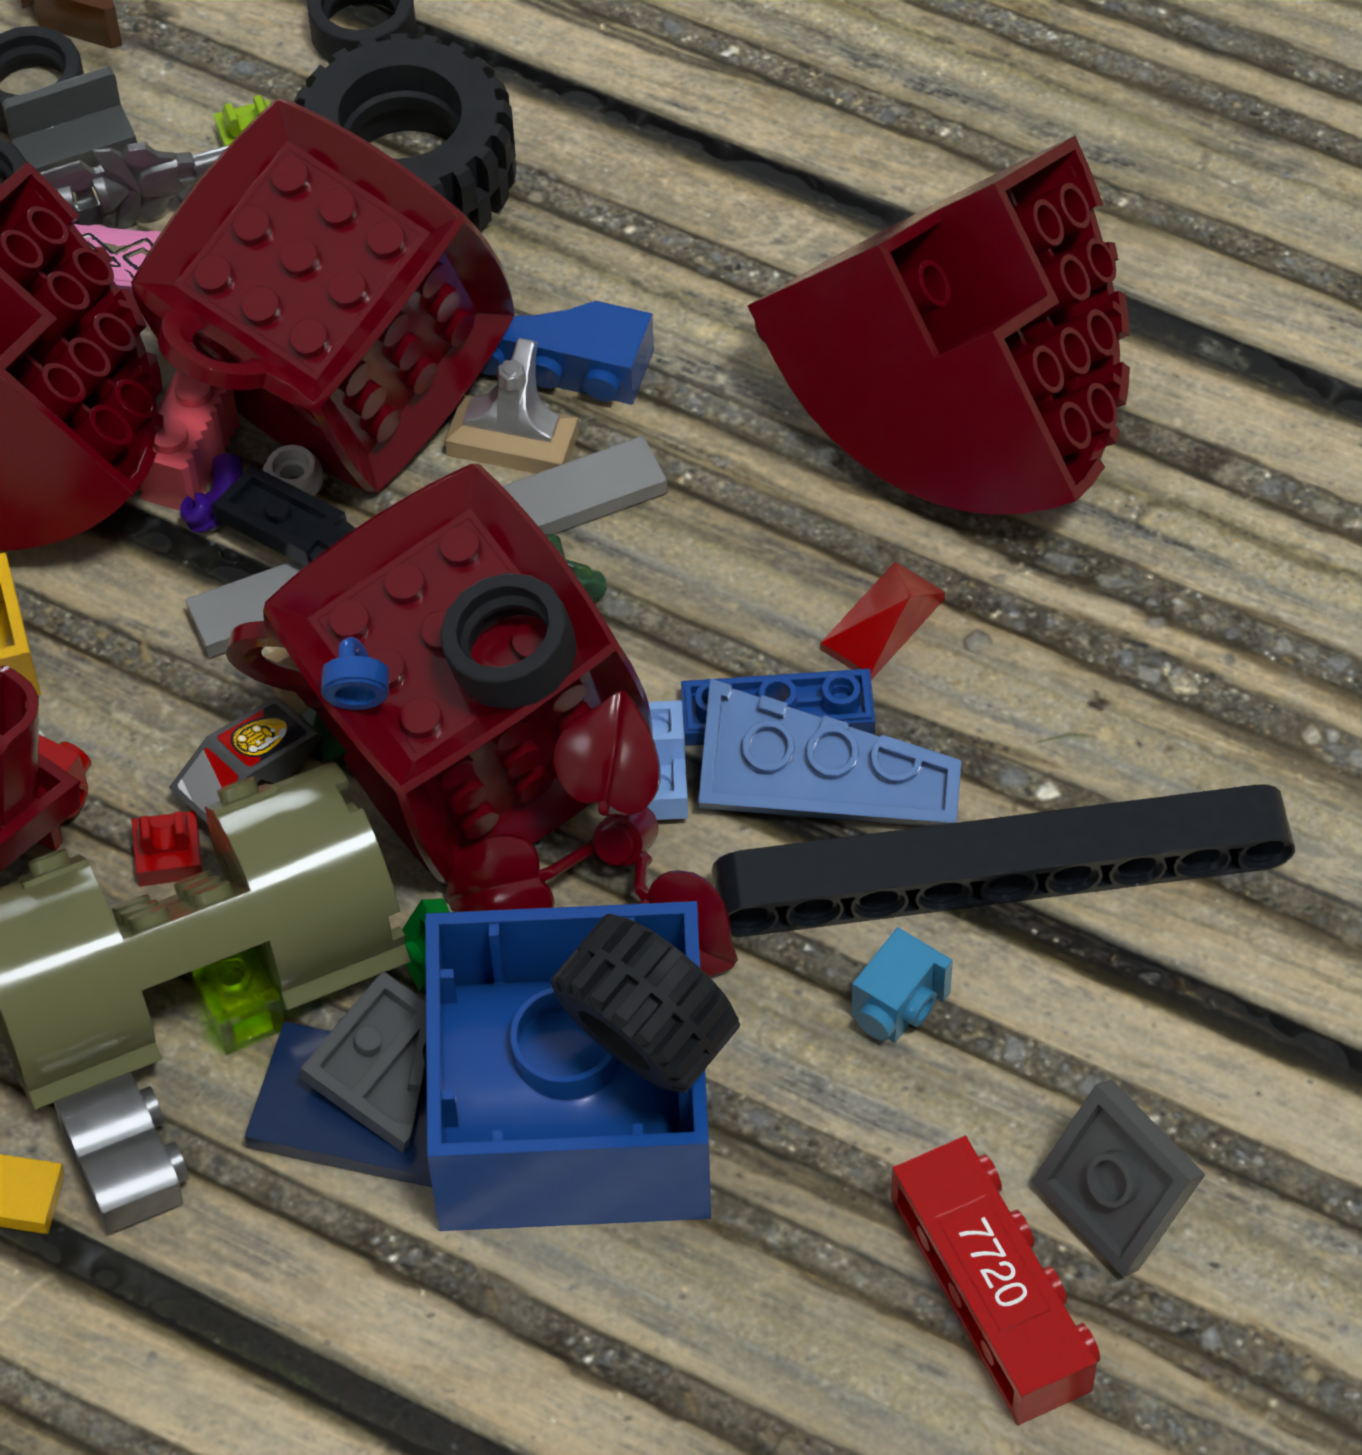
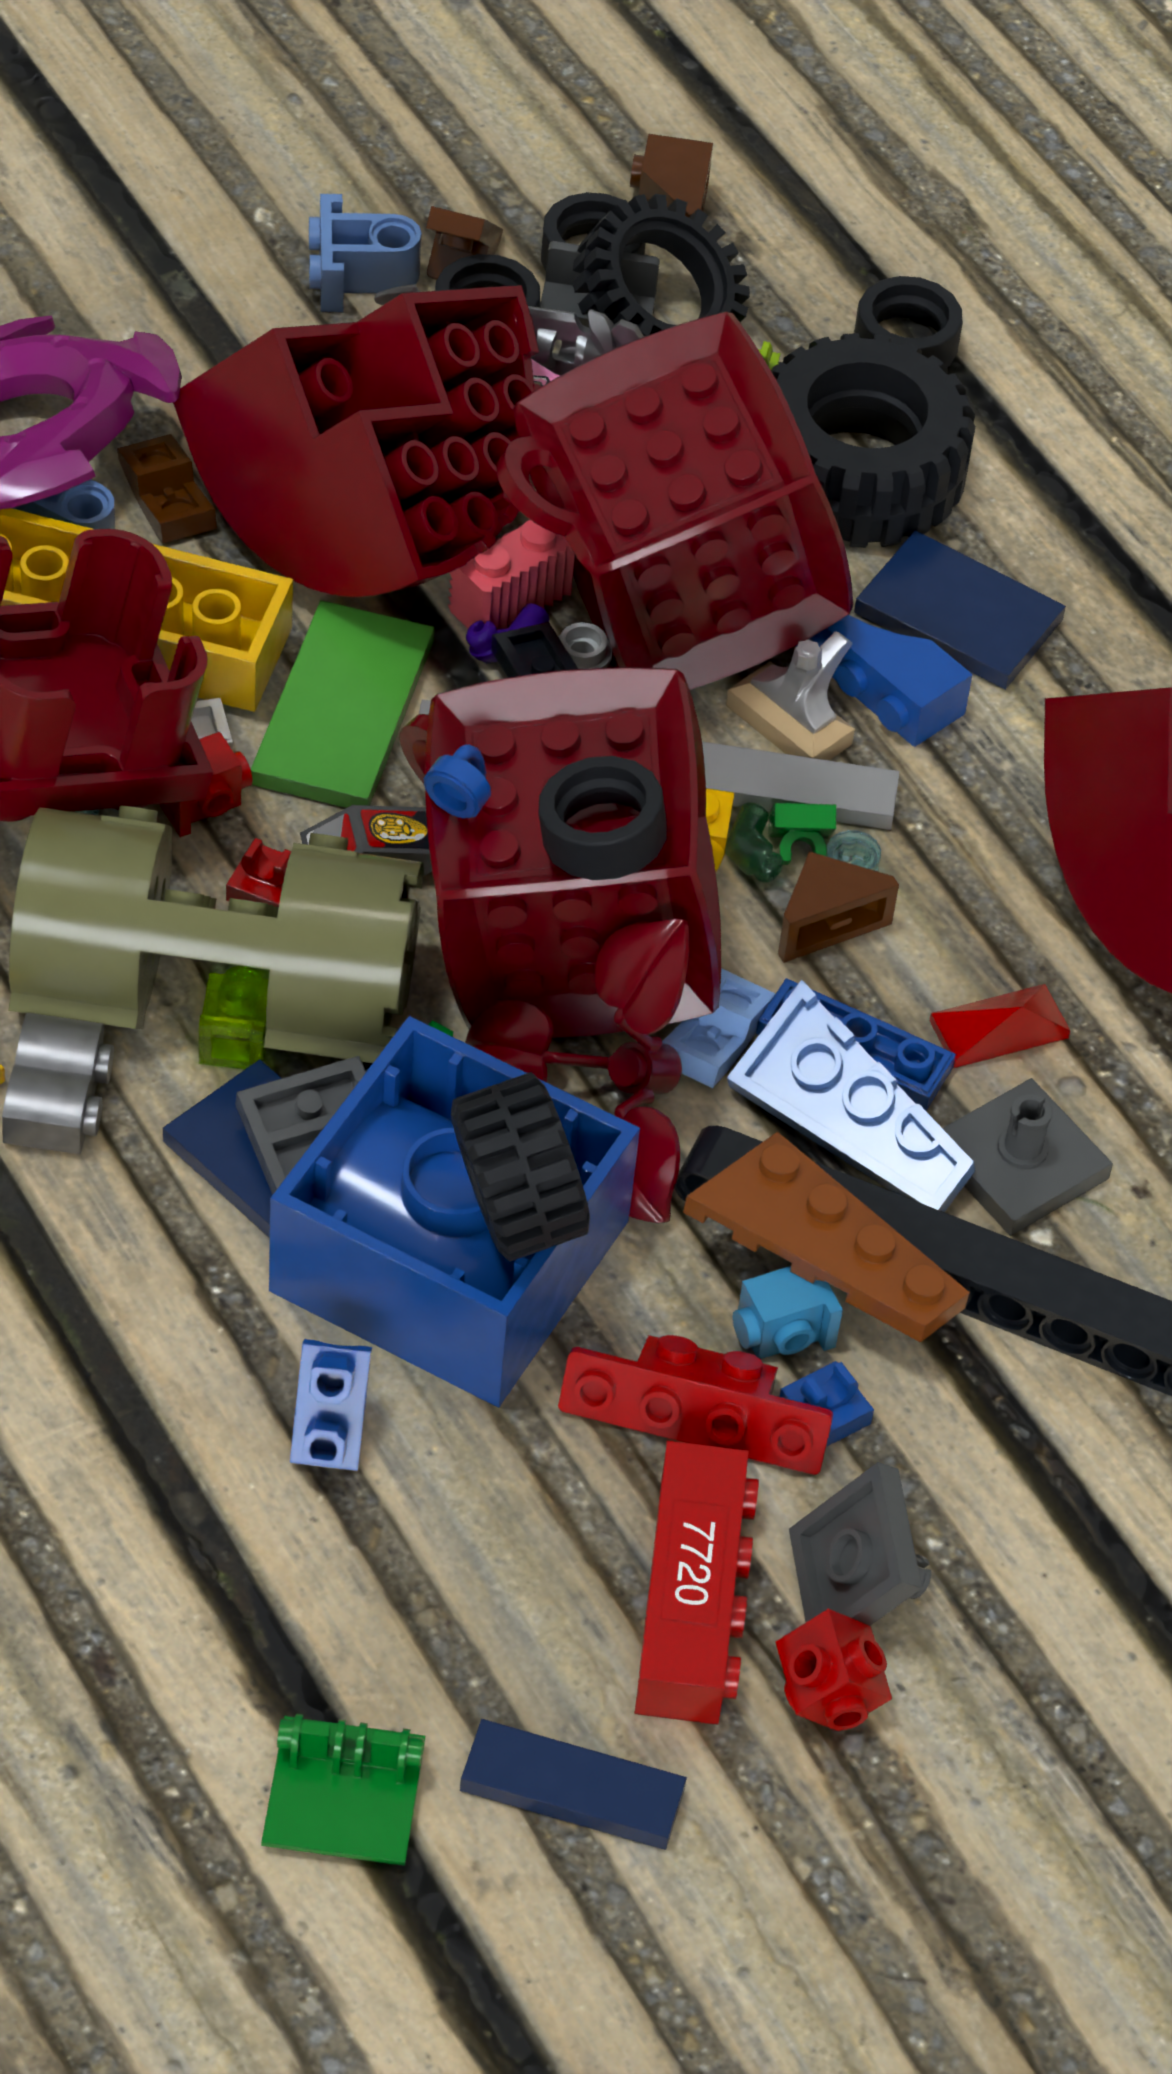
camera: 25 degrees right, 5 degrees down
none -> bright green tile [250,600,434,808]
none -> hips [290,1339,372,1471]
none -> red bracket [558,1335,833,1475]
none -> black tyre [573,194,750,337]
none -> dark orange wing [683,1132,970,1343]
none -> green tile [768,803,836,865]
none -> red brick [775,1608,892,1732]
none -> reddish brown slope [778,851,899,963]
none -> blue tile [779,1361,874,1446]
none -> clear light blue bush [826,830,881,872]
none -> dark blue tile [854,530,1066,690]
none -> dark grey tile [942,1078,1113,1236]

